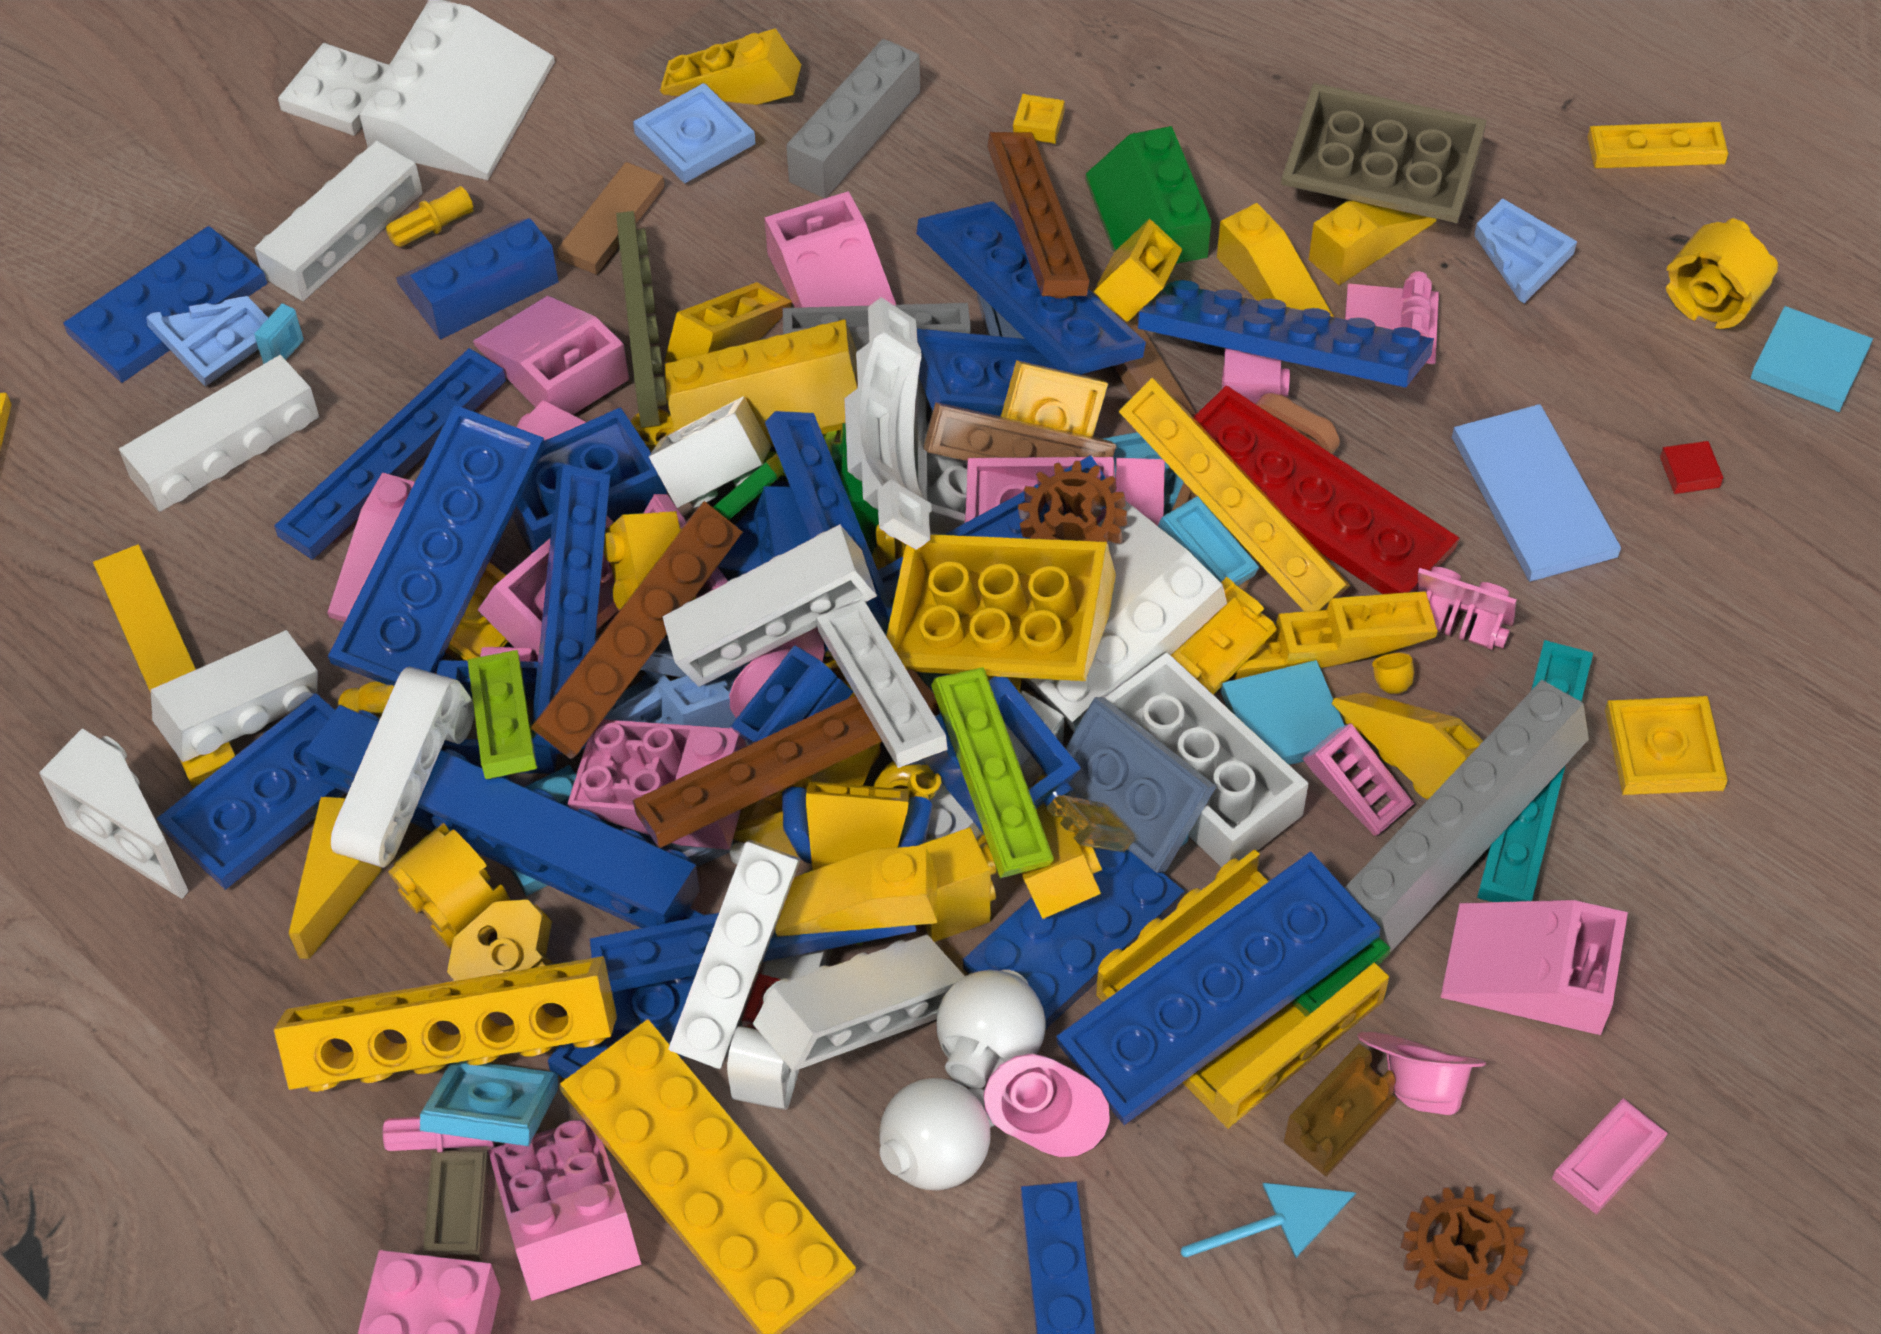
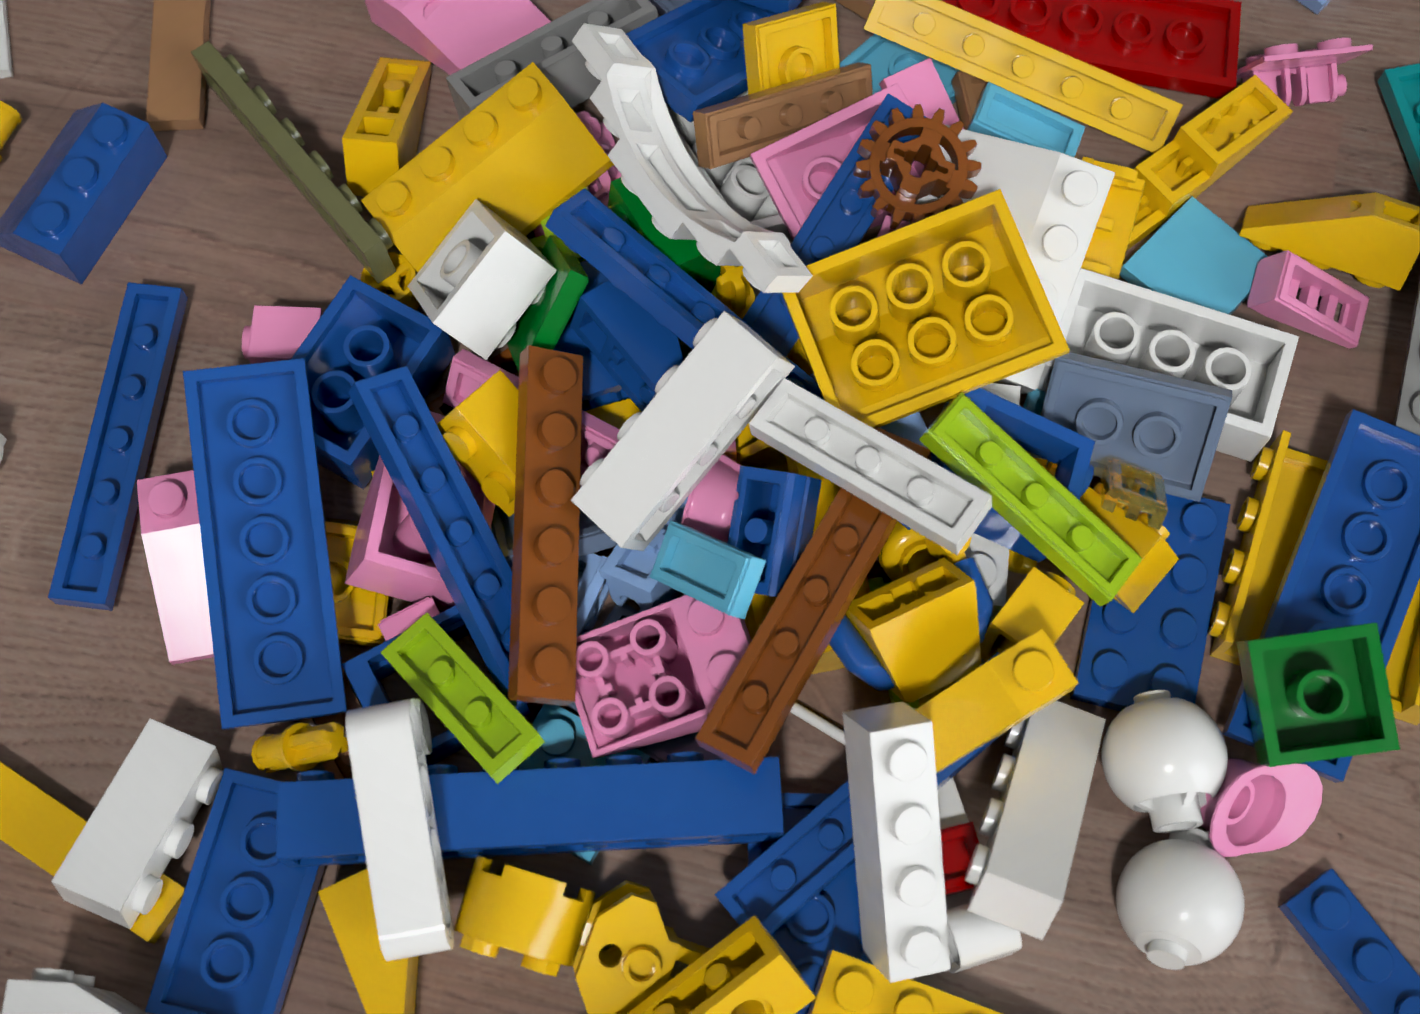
camera: 30 degrees left, 15 degrees up
bright pink slope [473,296,629,415] -> none
yellow hinge [1372,653,1414,695] -> none
none -> medium azure tile [650,520,766,619]
none -> green brick [1236,622,1400,767]

